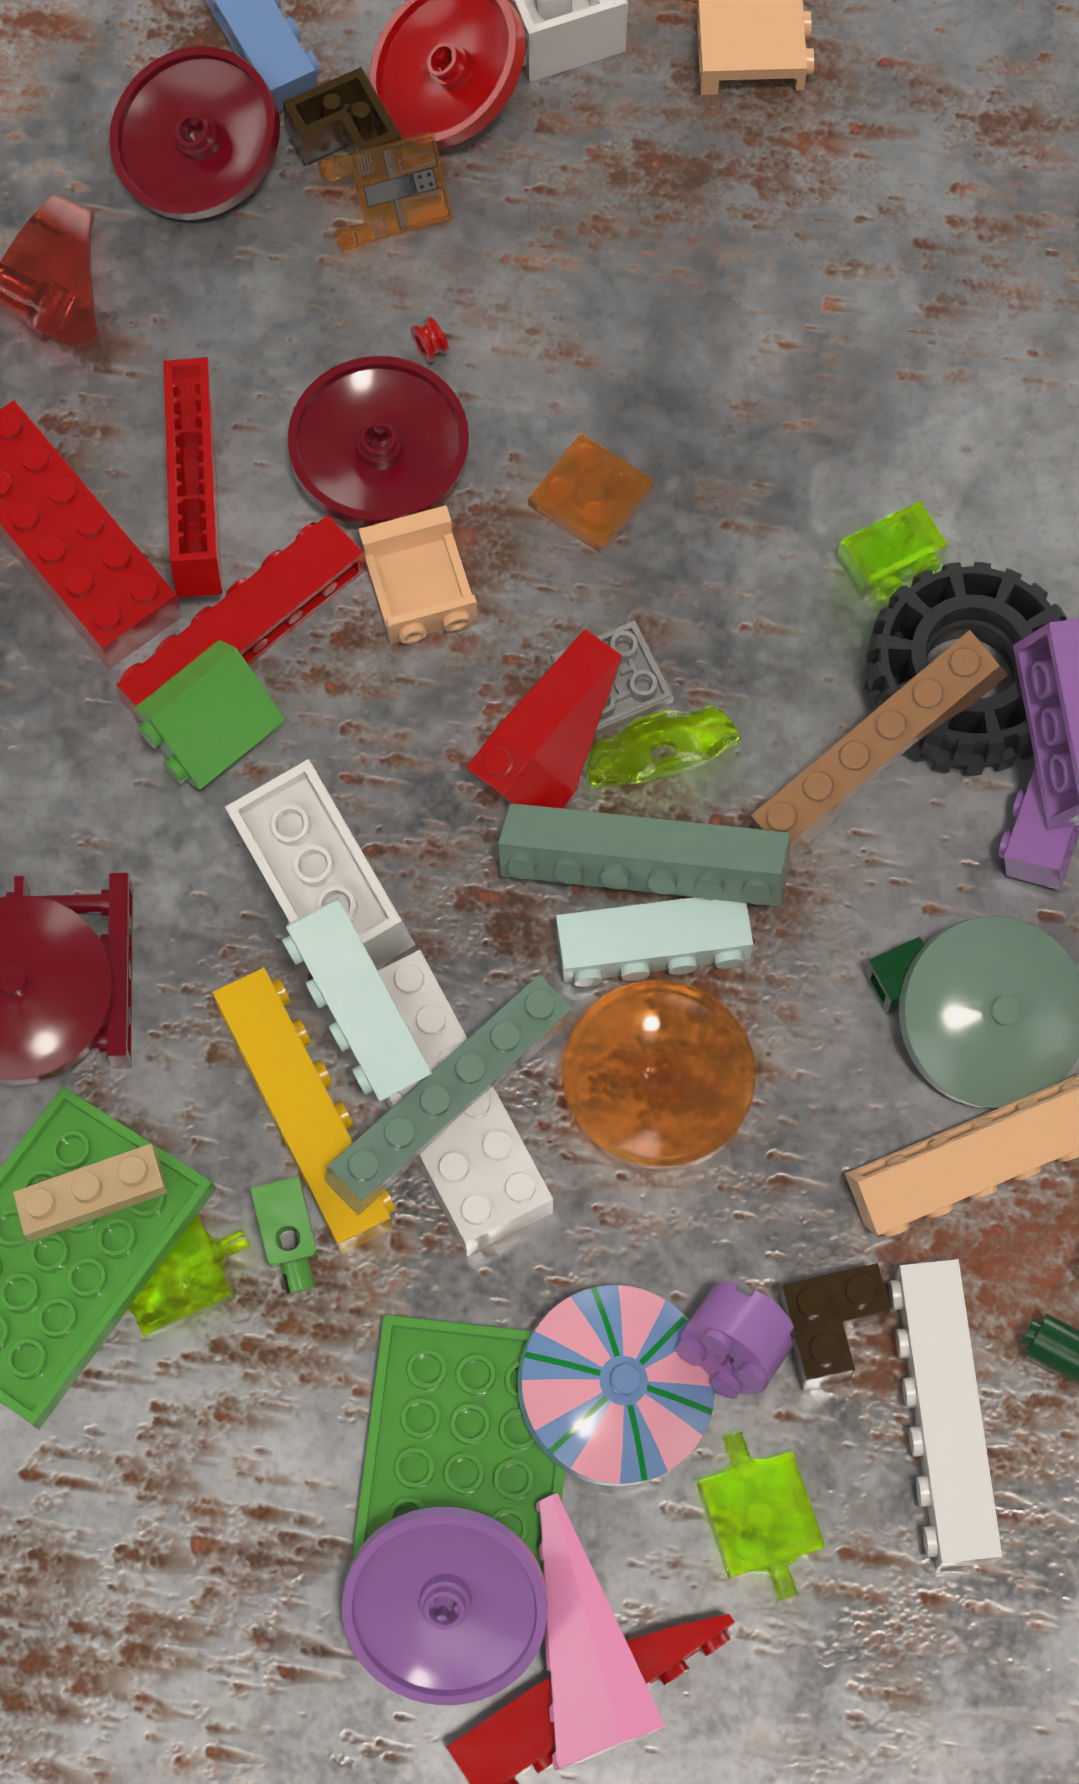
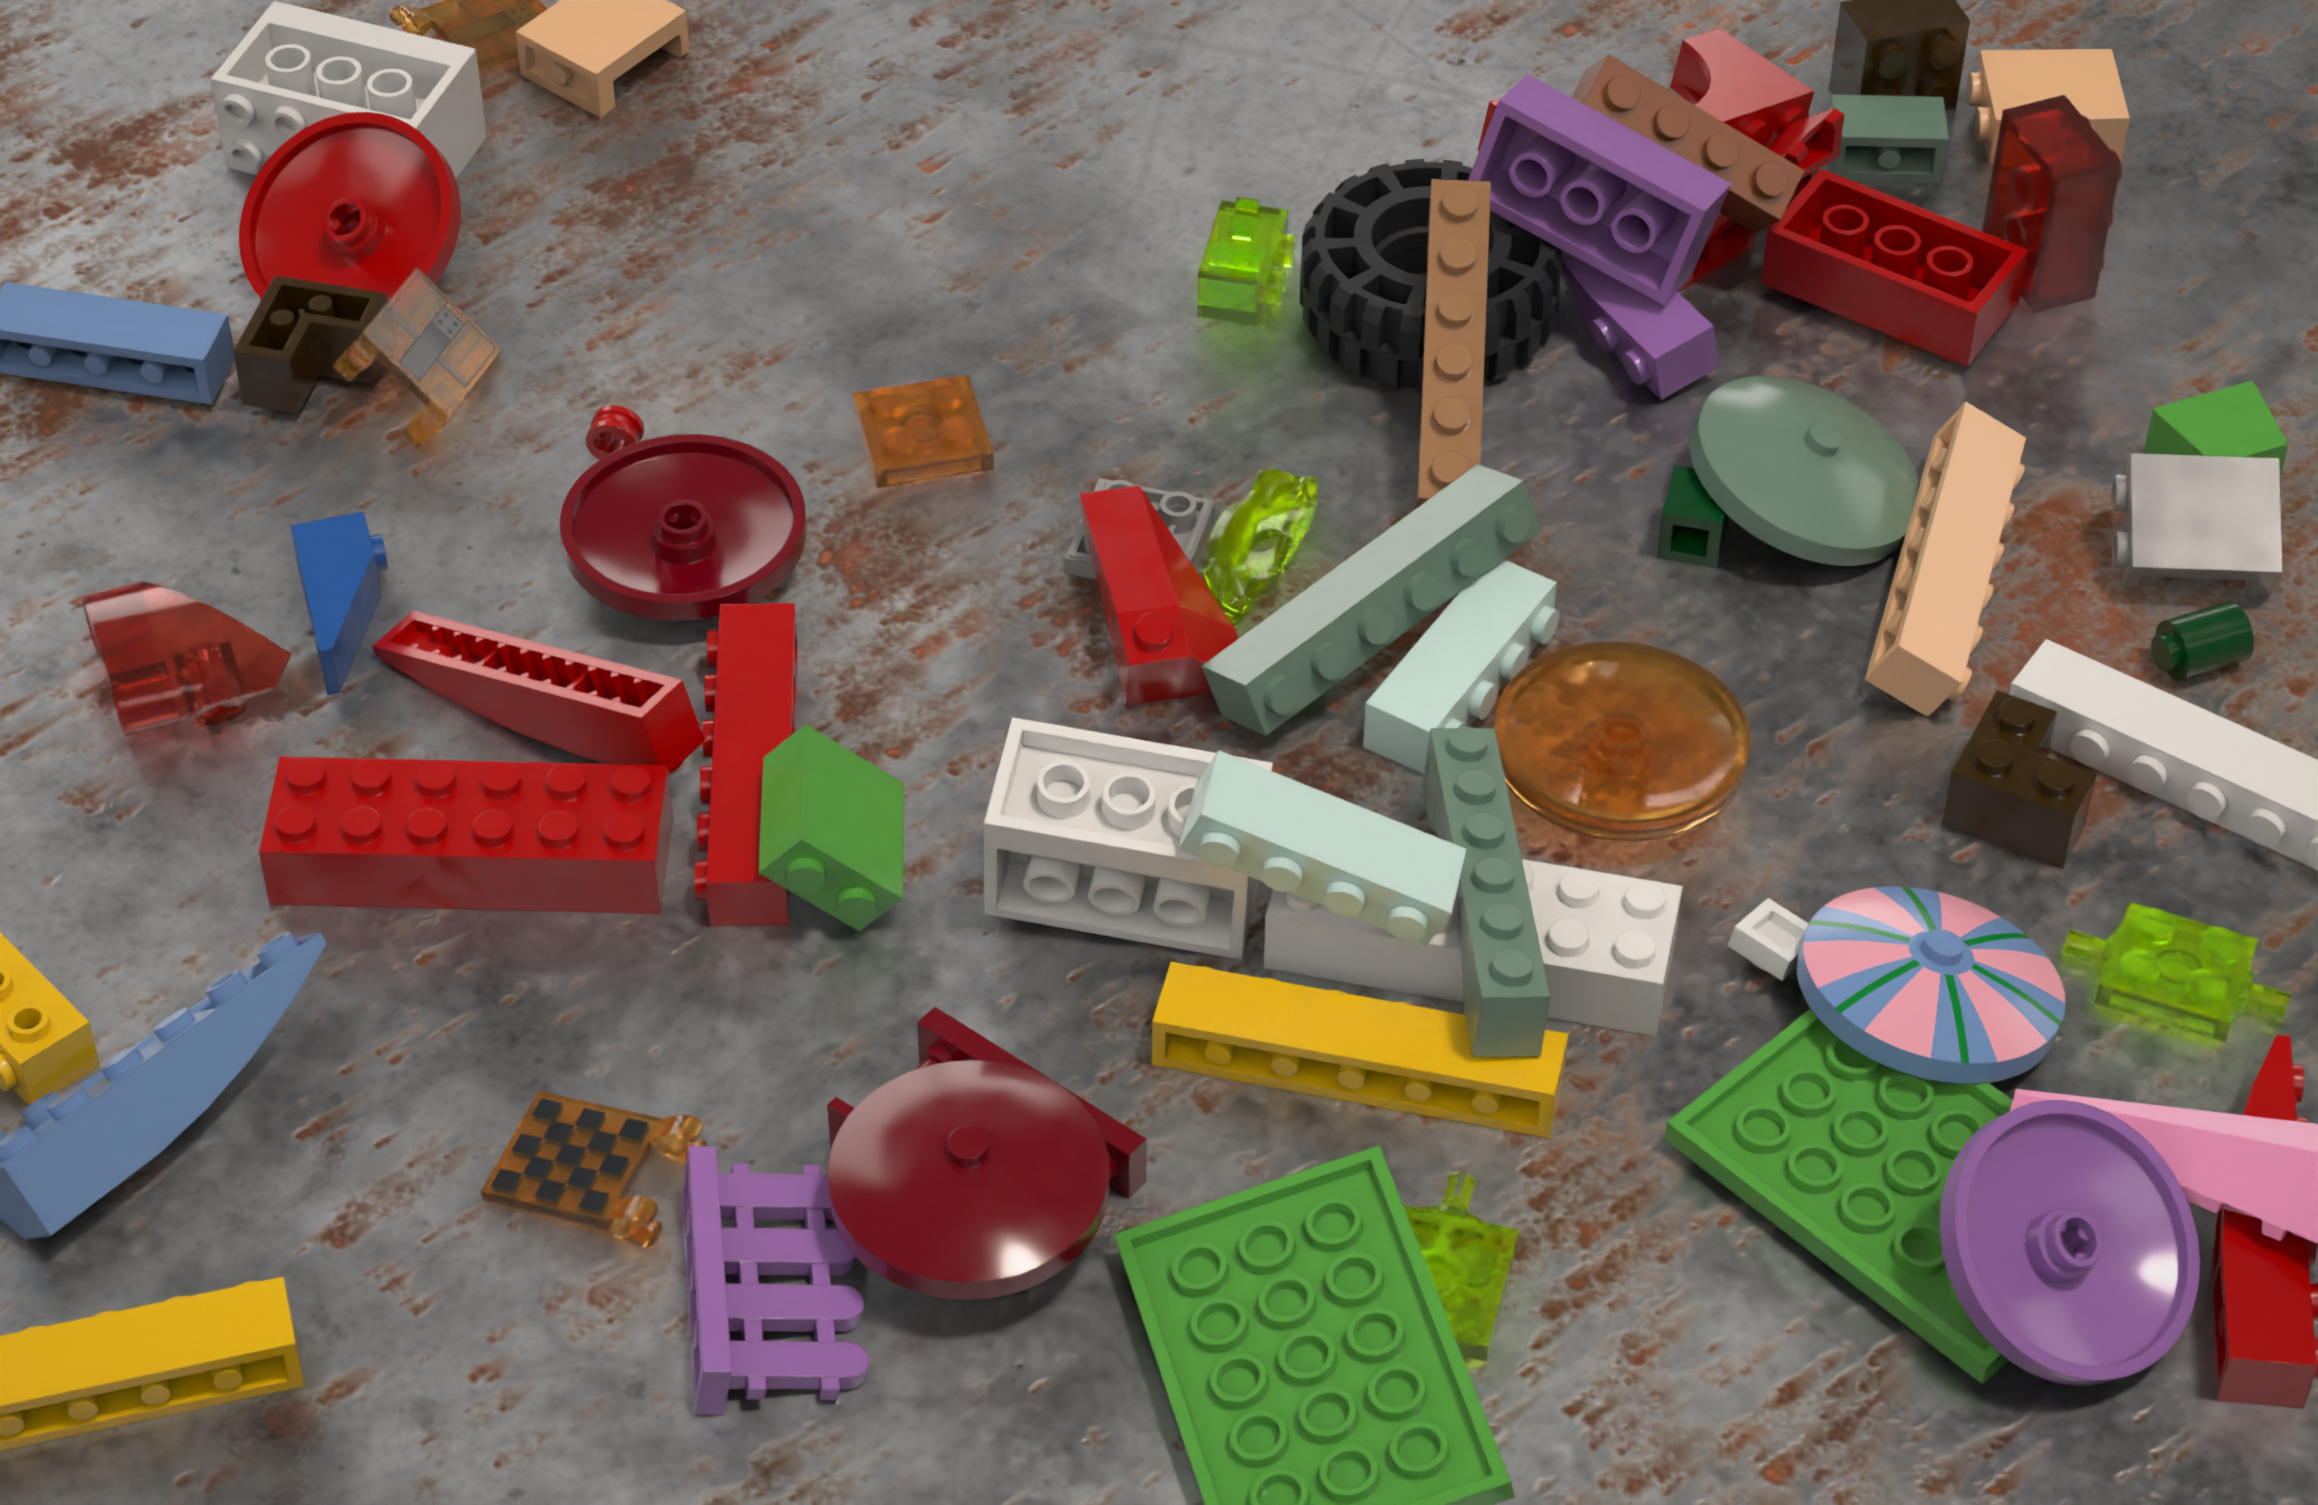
camera: 50 degrees left, 25 degrees down
tan plate [13,1143,168,1242] -> none
dark red dish [109,46,280,220] -> none
bright green torso [250,1176,319,1294] -> none
light nougat panel [358,505,478,644] -> none
medium lavender brick [676,1282,796,1399] -> none
none -> blue slope [290,511,388,695]
none -> white plate [1727,898,1809,981]

